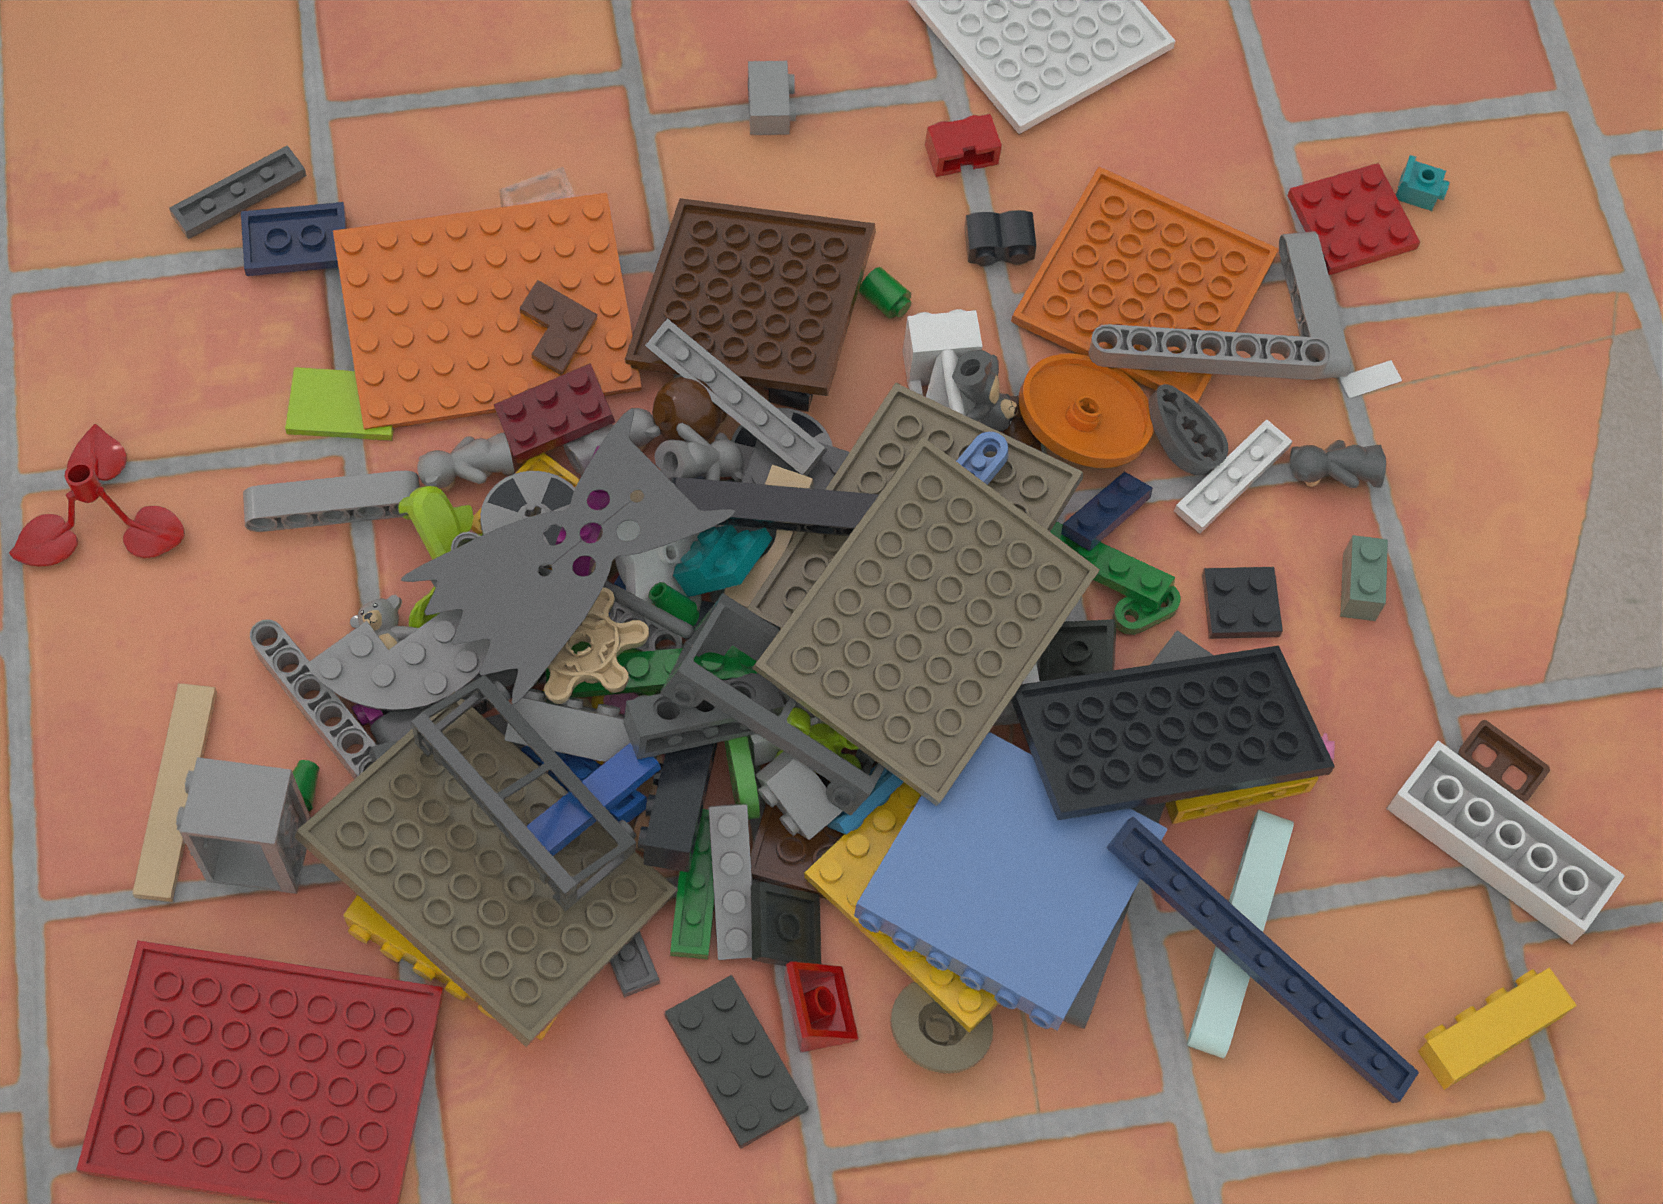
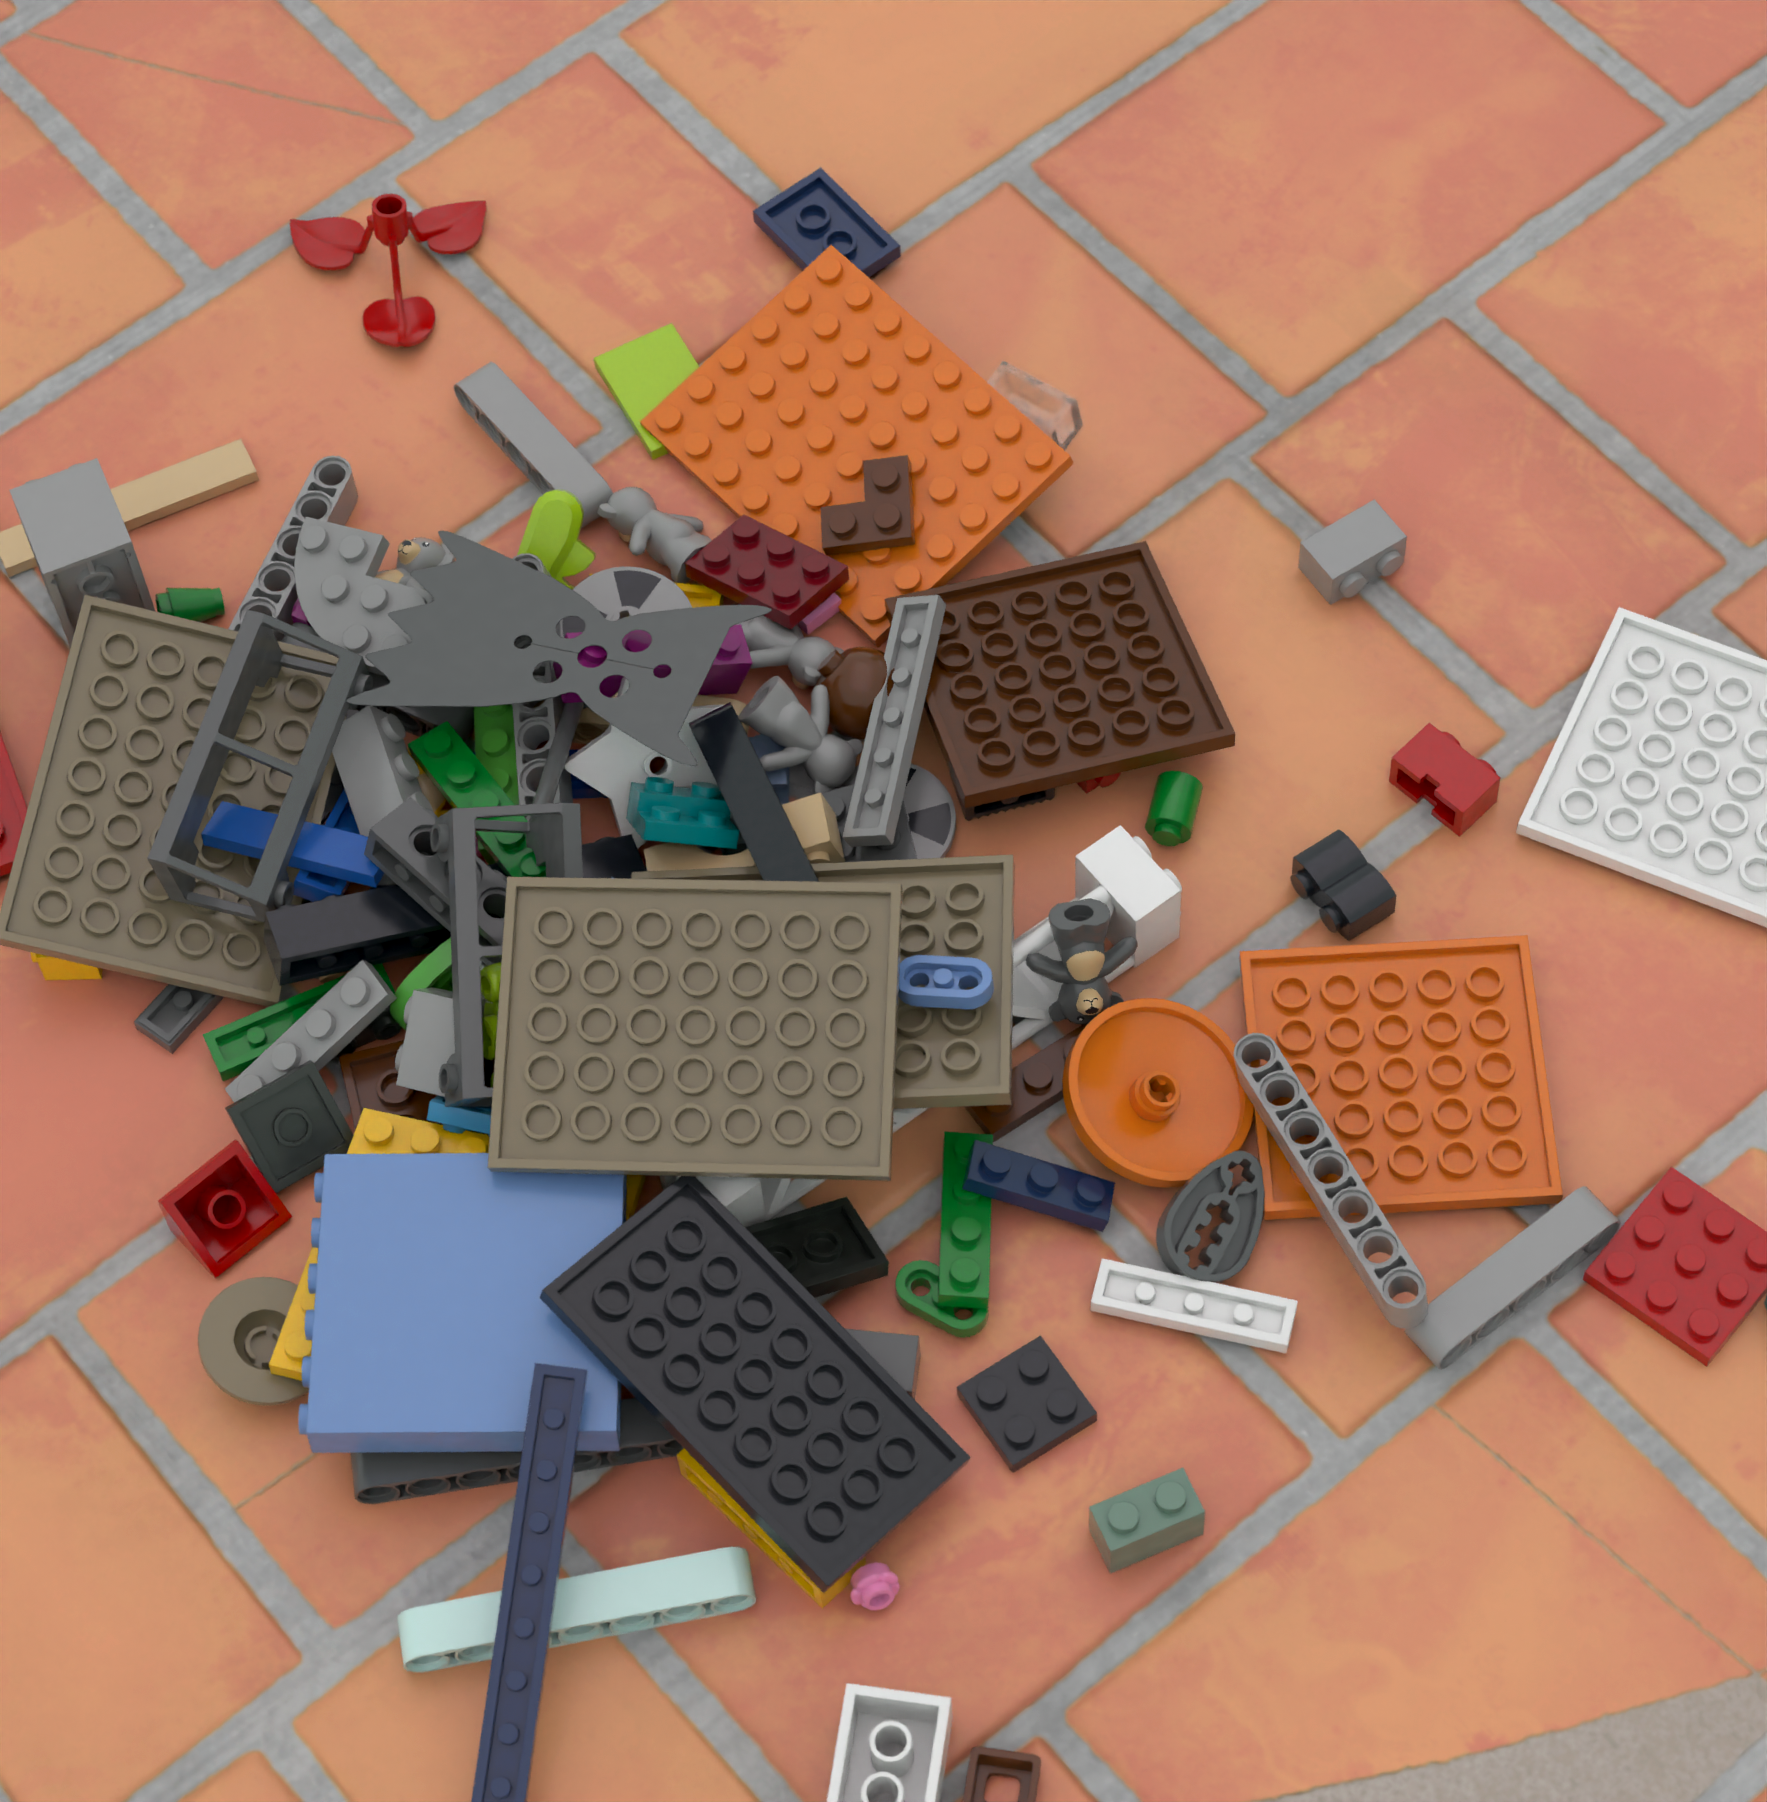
camera: 70 degrees right, 5 degrees down
dark grey plate [169,145,306,239] -> none
tan plate [544,587,649,704] -> none
green cone [649,582,699,626] -> none
pearl dark grey plate [665,975,809,1149] -> none
dark grey piece [1289,440,1386,488] -> none
white sticker [1338,360,1402,398] -> none

